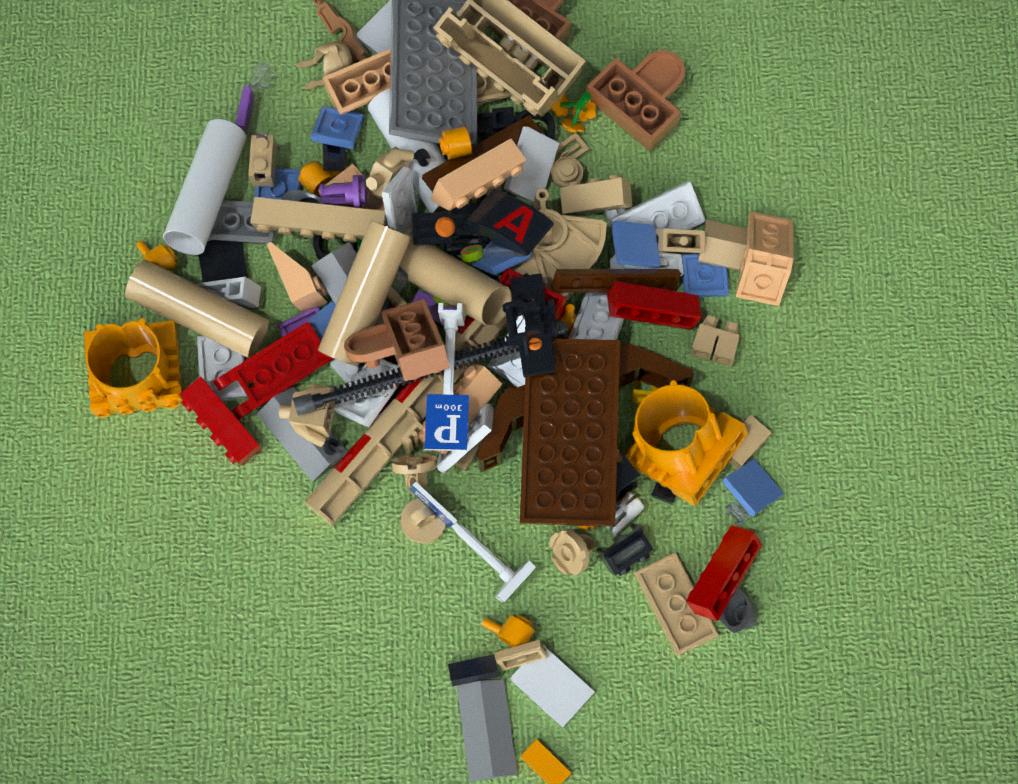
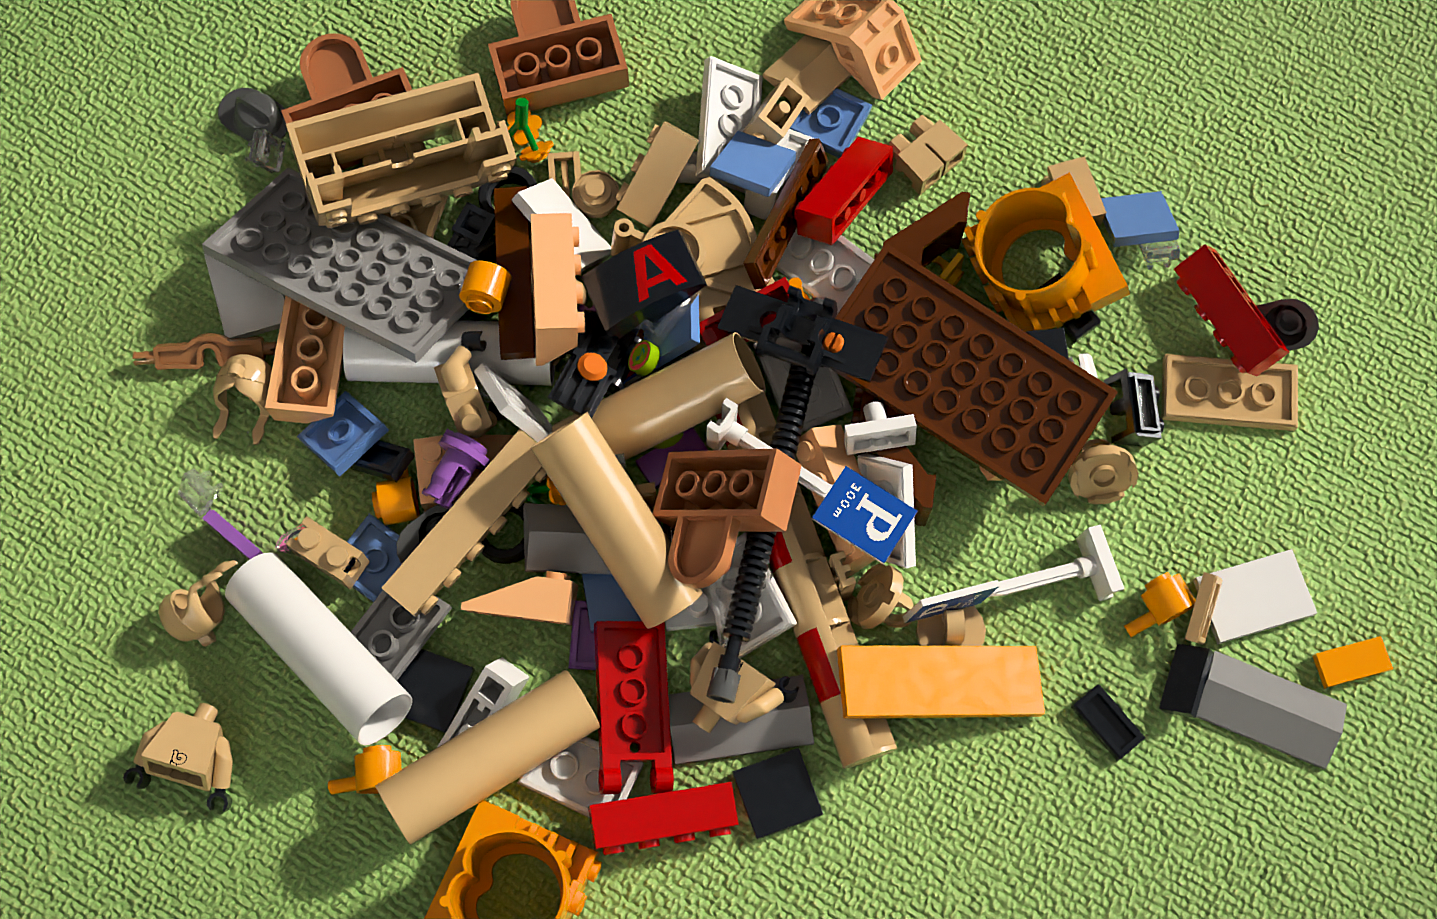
camera: 60 degrees left, 0 degrees up
none -> tan torso [123,703,233,812]
none -> tan hair [158,560,238,647]
none -> black tile [732,748,824,840]
none -> light orange tile [837,645,1045,719]
none -> white tile [844,402,917,455]
none -> black tile [1071,684,1146,762]

